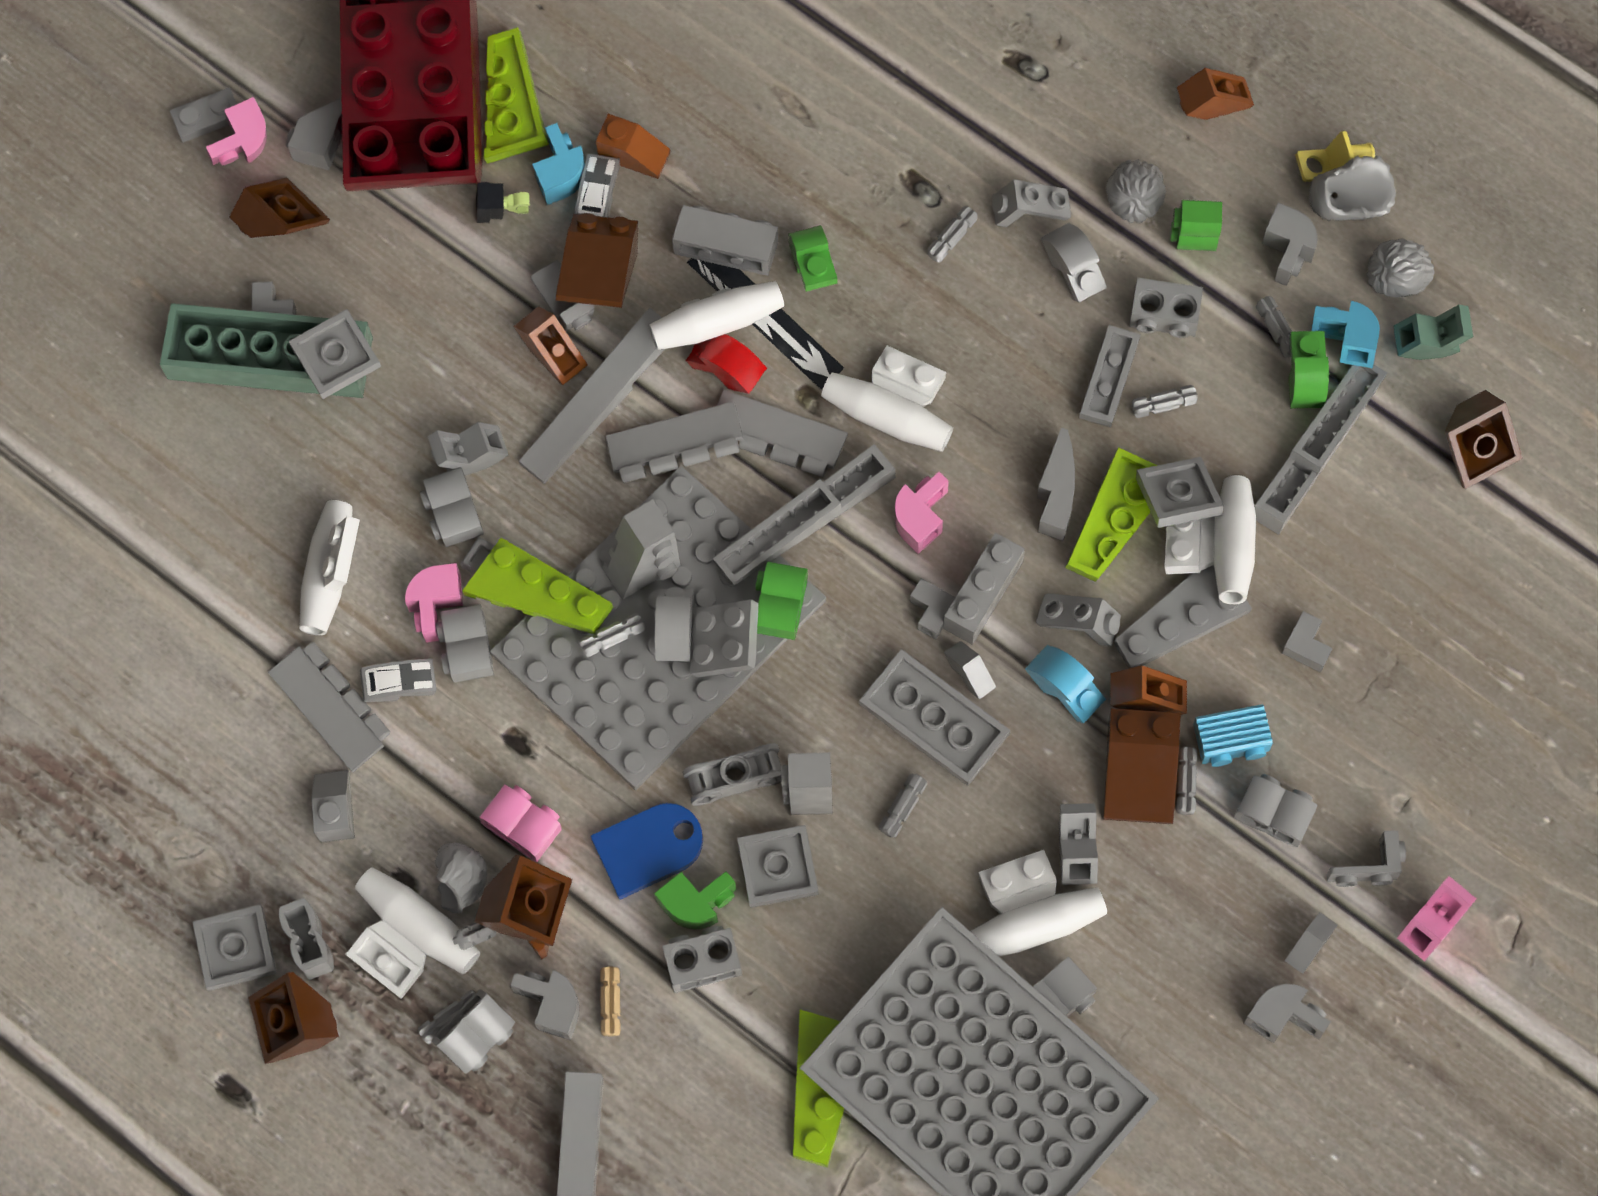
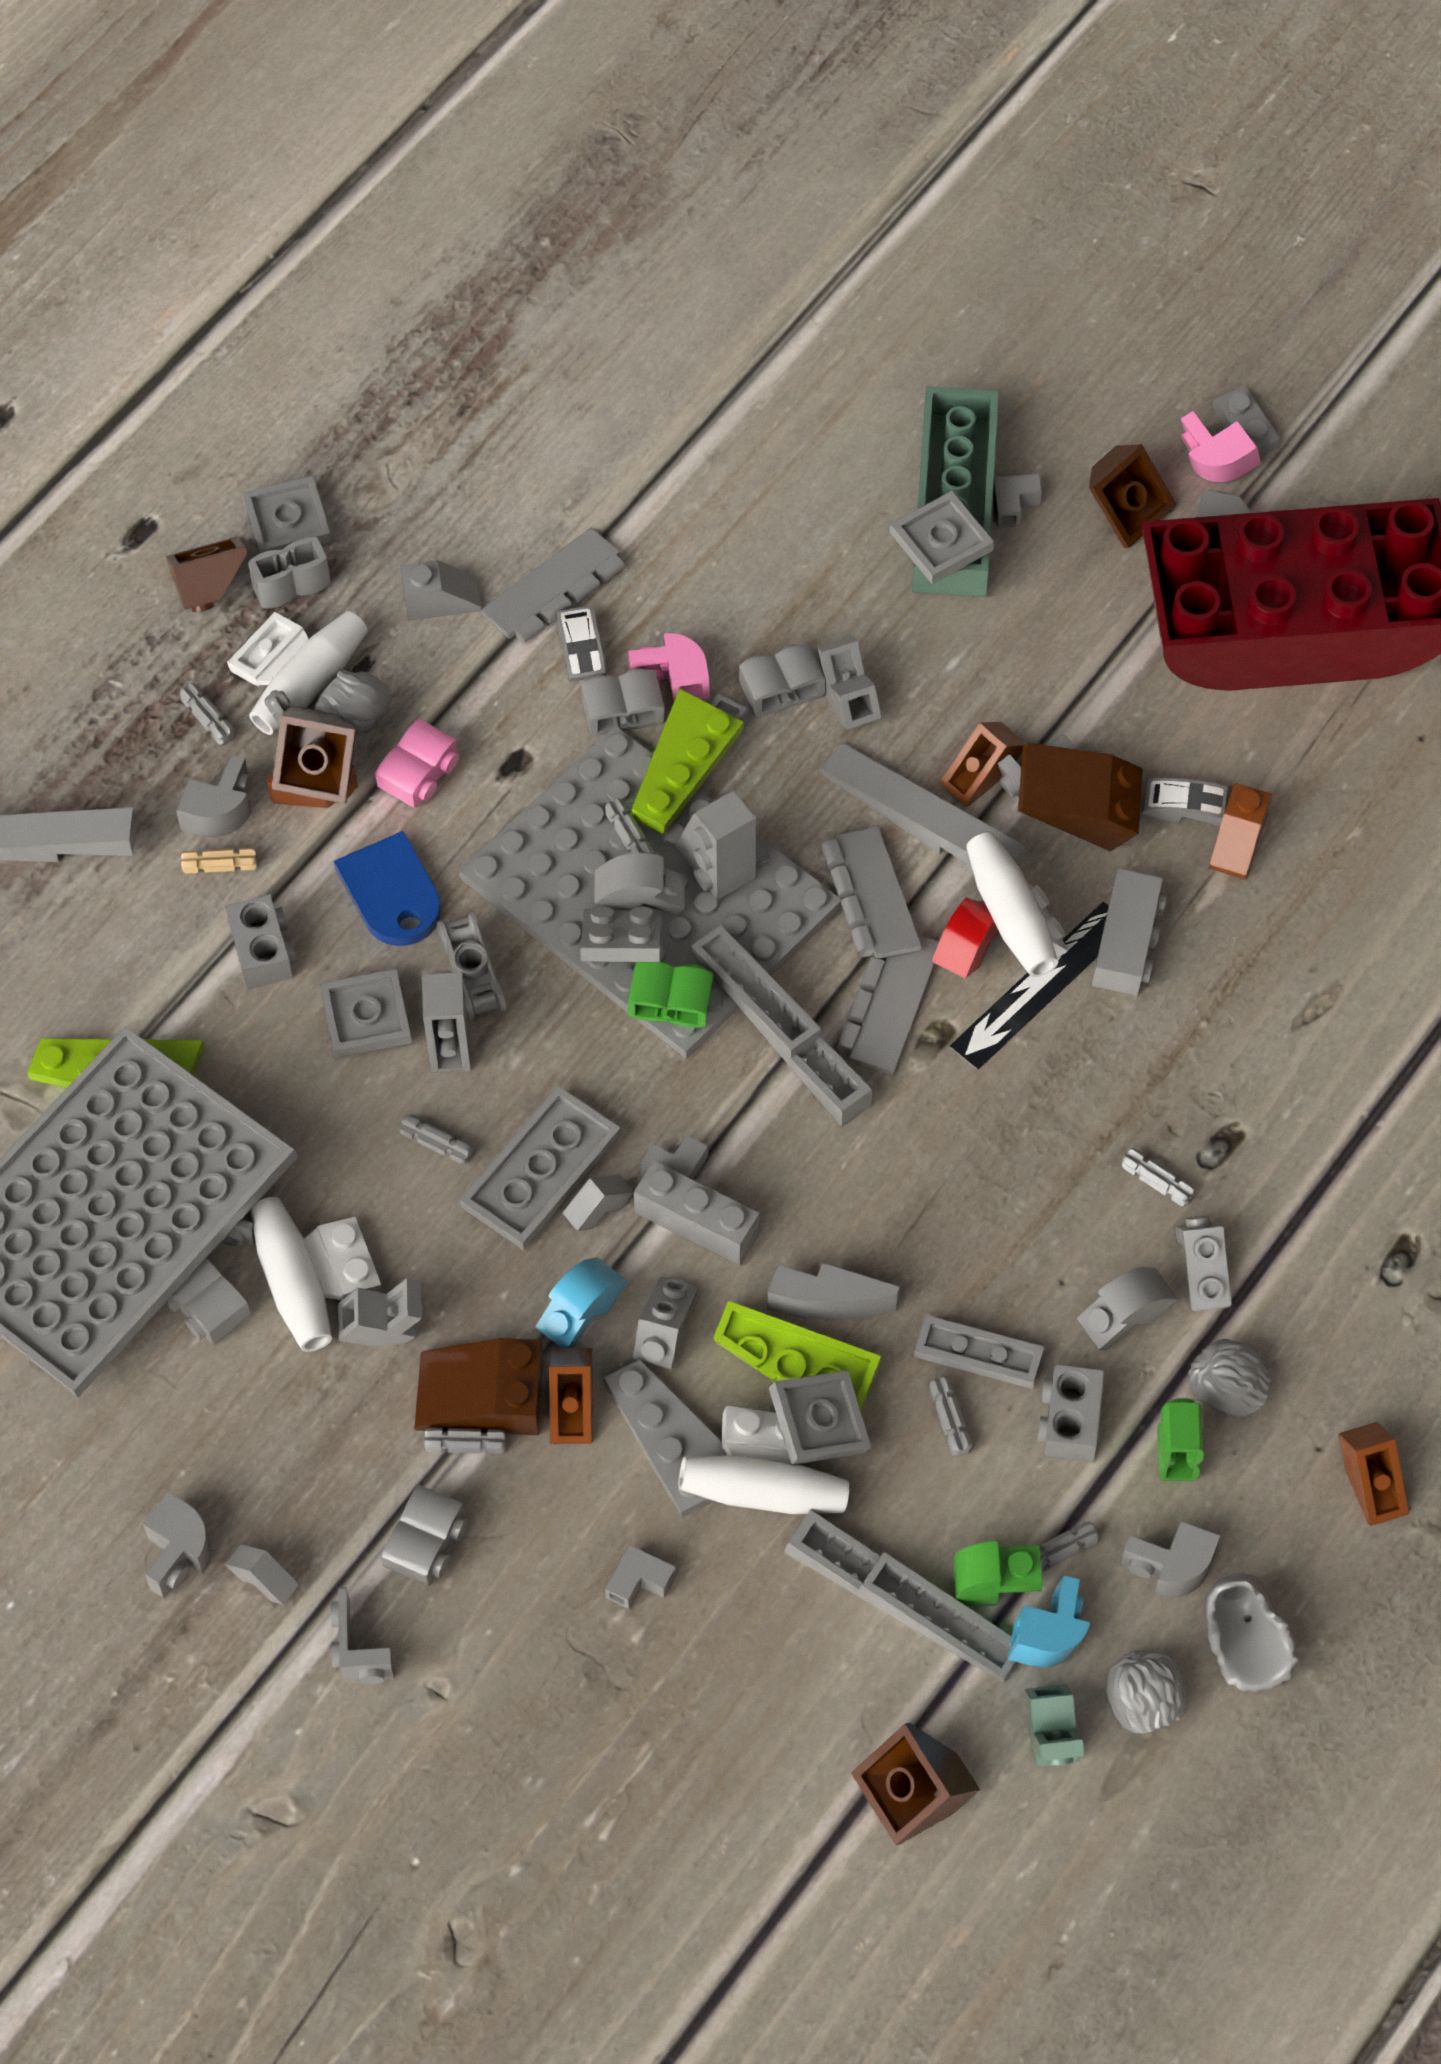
camera: 85 degrees right, 10 degrees down
white plate [299,500,360,635] -> none
light grey brick [431,989,515,1074] -> none
black piece [476,182,530,223] -> none
lime wing [484,27,549,164] -> none
medium azure brick [532,123,585,205] -> none
bright green brick [654,871,737,930] -> none
bright green brick [788,225,838,292] -> none
white plate [821,345,953,452] -> none
bright pink brick [895,472,949,554] -> none
medium azure brick [1193,704,1273,767] -> none
light yellow bracket [1295,131,1375,182] -> none
bright pink brick [1397,876,1477,961] -> none

